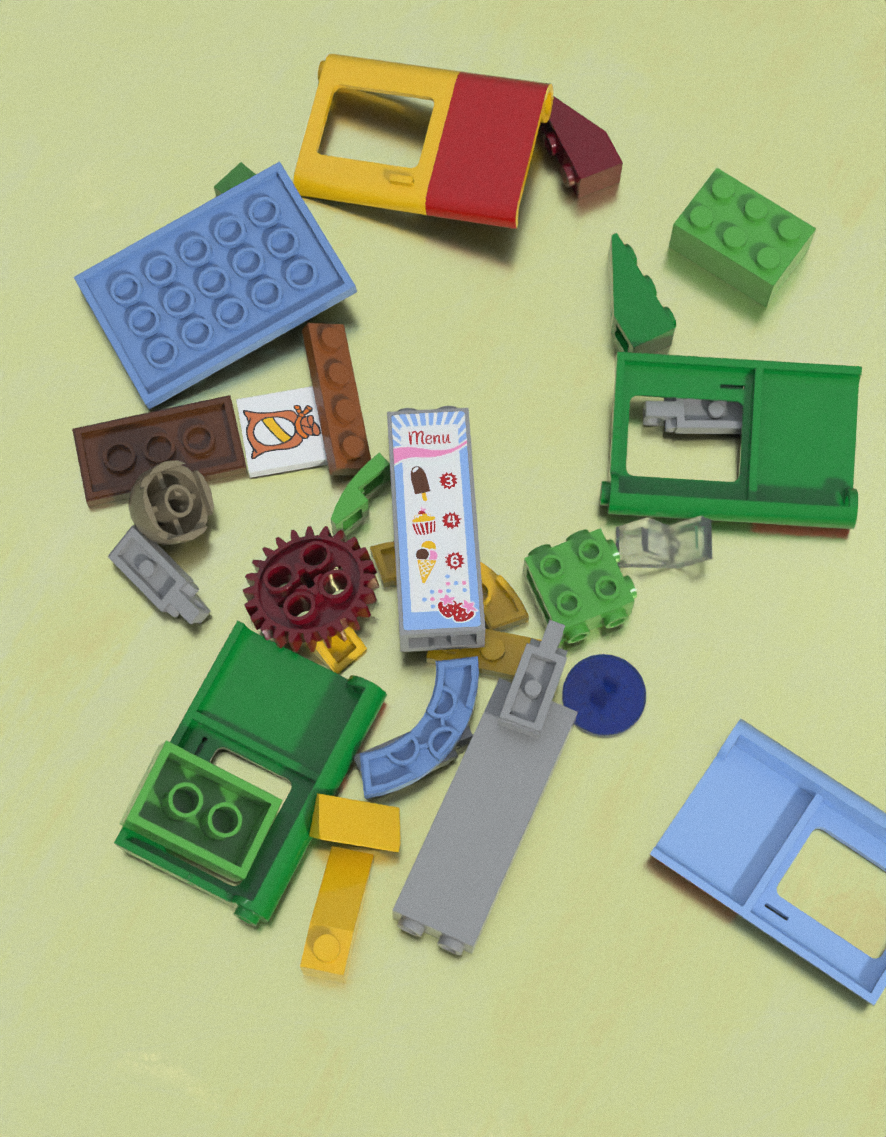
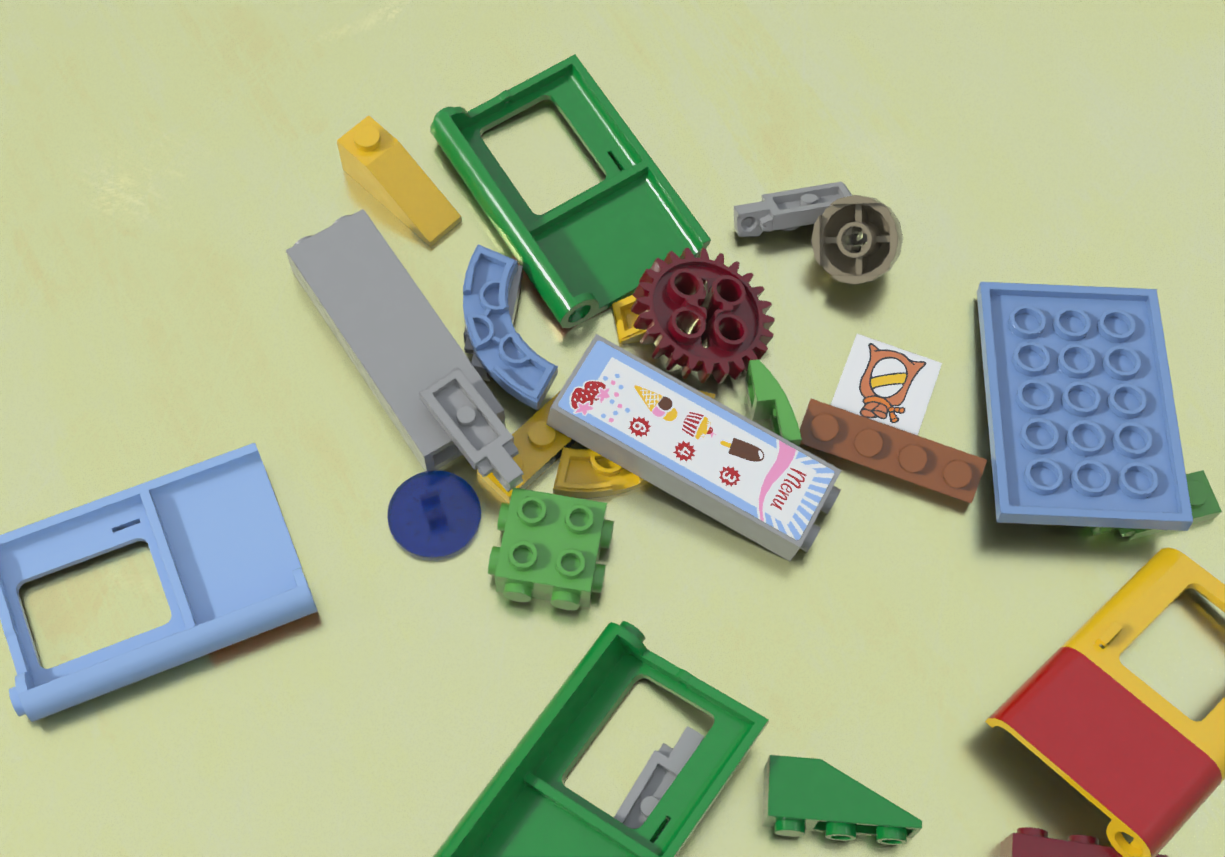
camera: 120 degrees right, 5 degrees down
reddish brown tile [72,395,248,507] -> none
bright green brick [119,740,283,882] -> none
yellow slope [309,793,400,852] -> none
clear slope [616,516,713,568] -> none

